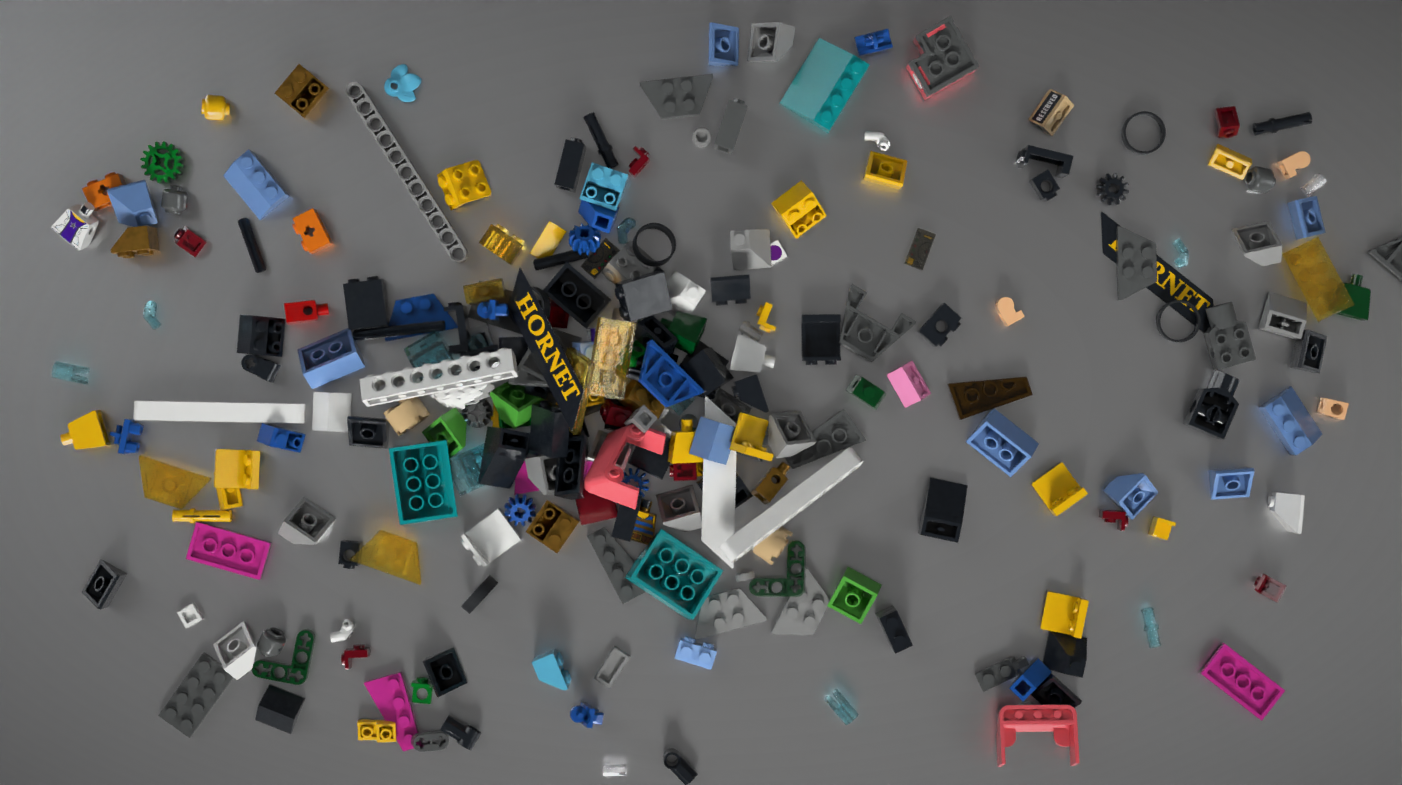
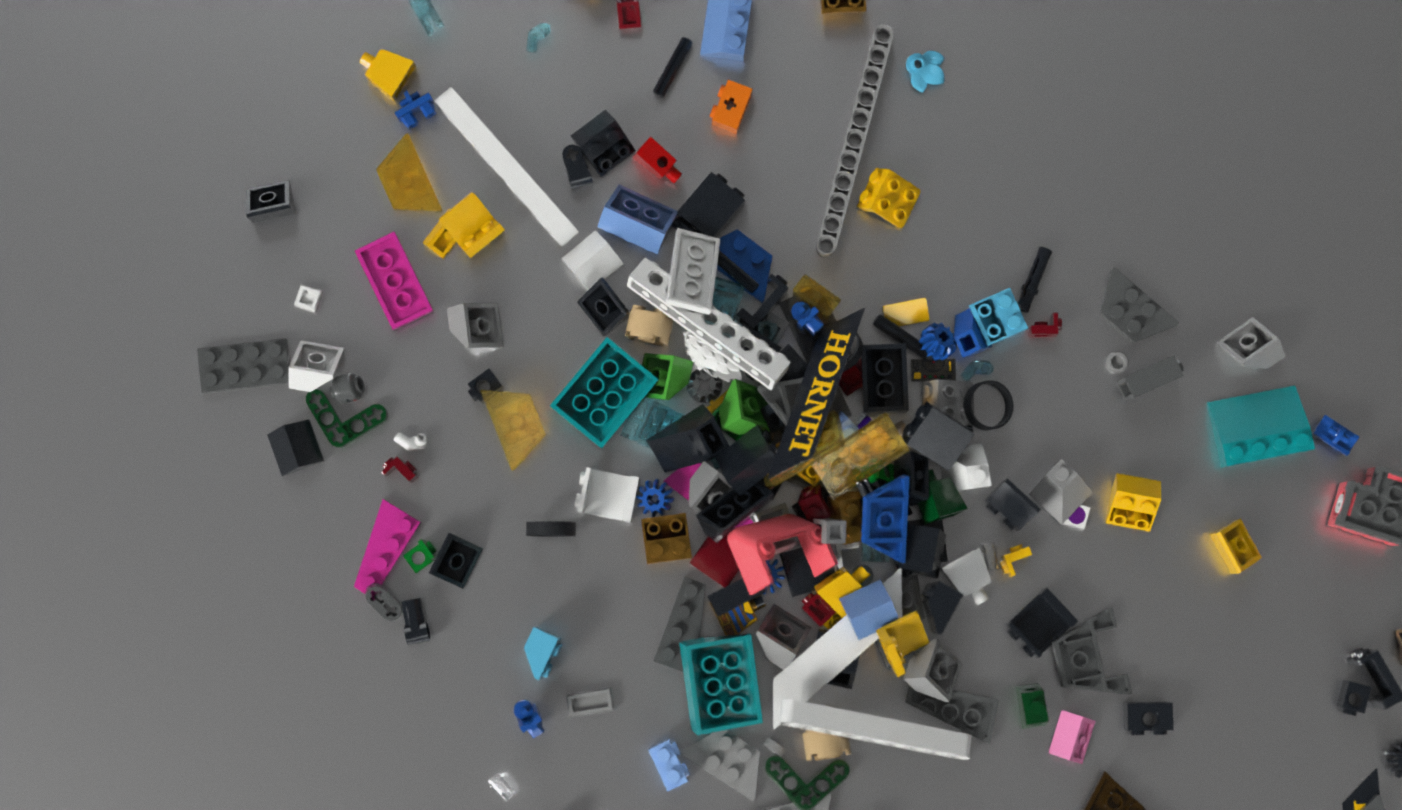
camera: 55 degrees right, 5 degrees down
yellow pin [172,508,233,523] -> none
blue slope [257,423,306,453] -> none
yellow slope [357,719,397,743] -> none
clear yellow brick [479,223,525,265] -> none
black brick [554,137,586,193] -> none
medium blue slope [709,22,739,66] -> none
pearl gold torso [751,461,791,504] -> none
white arm [864,131,890,151] -> none
clear smoke tile [904,228,936,270] -> none
light nougat leg [995,297,1025,326] -> none
none -> white tile [666,228,720,315]

